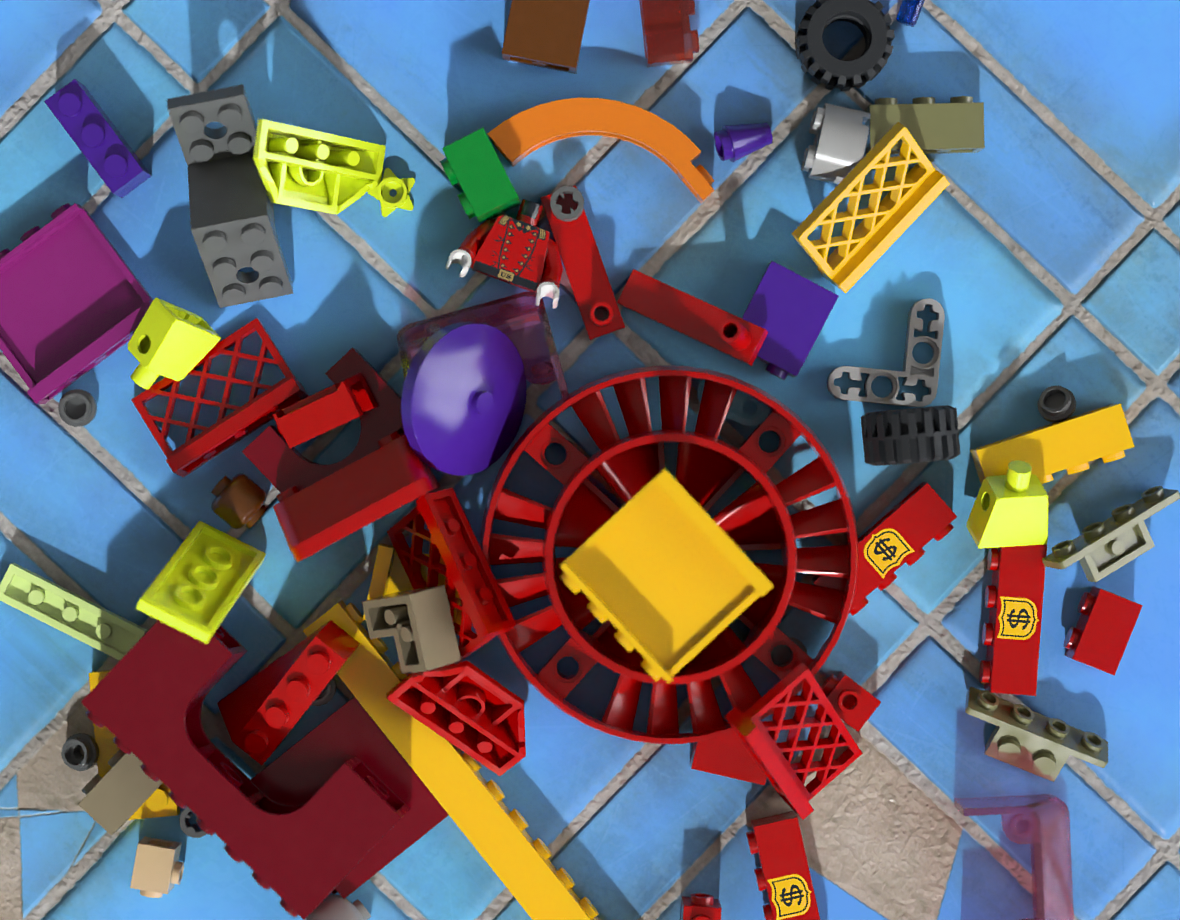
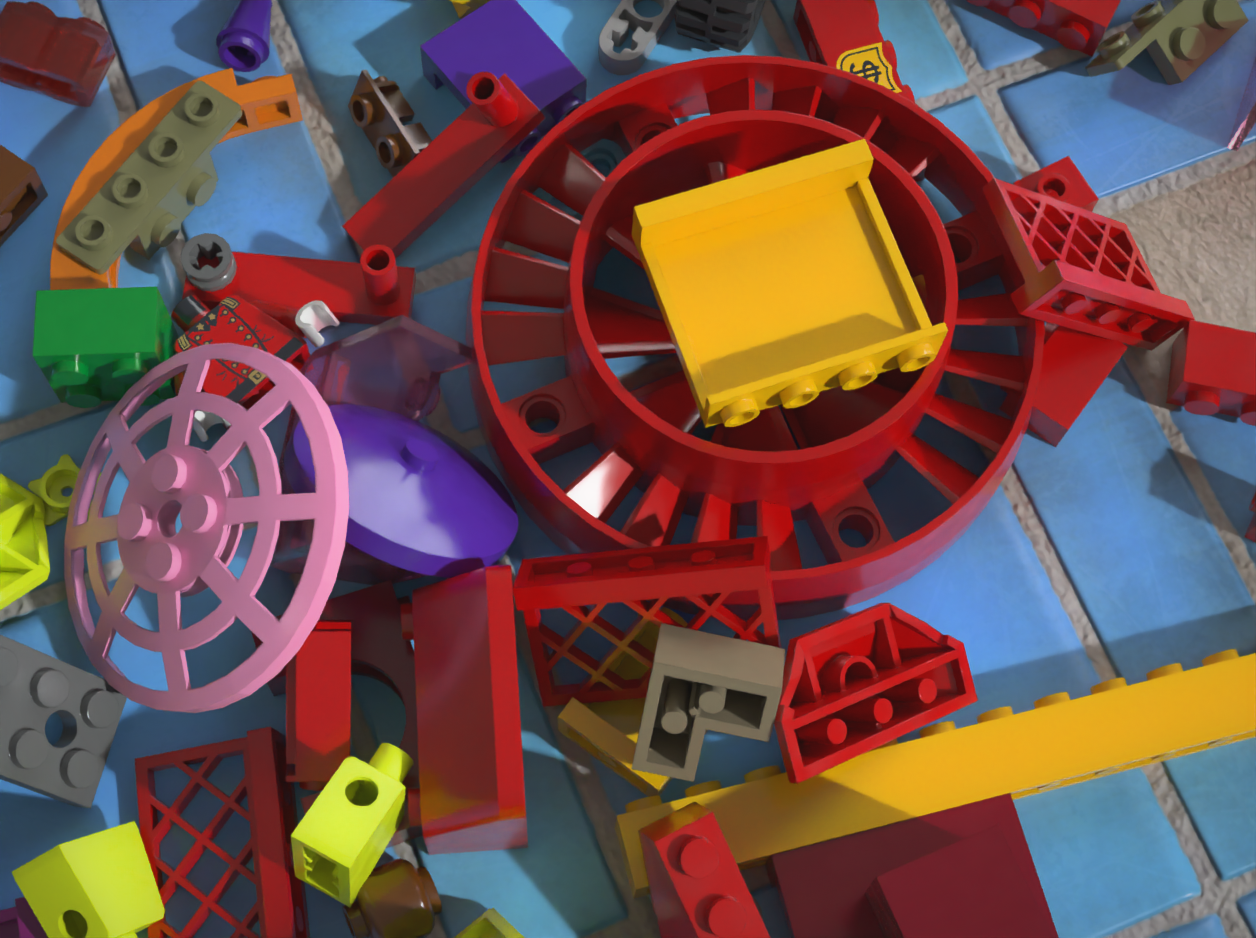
camera: 75 degrees left, 20 degrees down
none -> olive bracket [56,81,242,275]
none -> bright pink dish [64,343,349,713]
none -> neon yellow torso [291,743,414,907]
none -> reddish brown hinge [348,69,432,178]

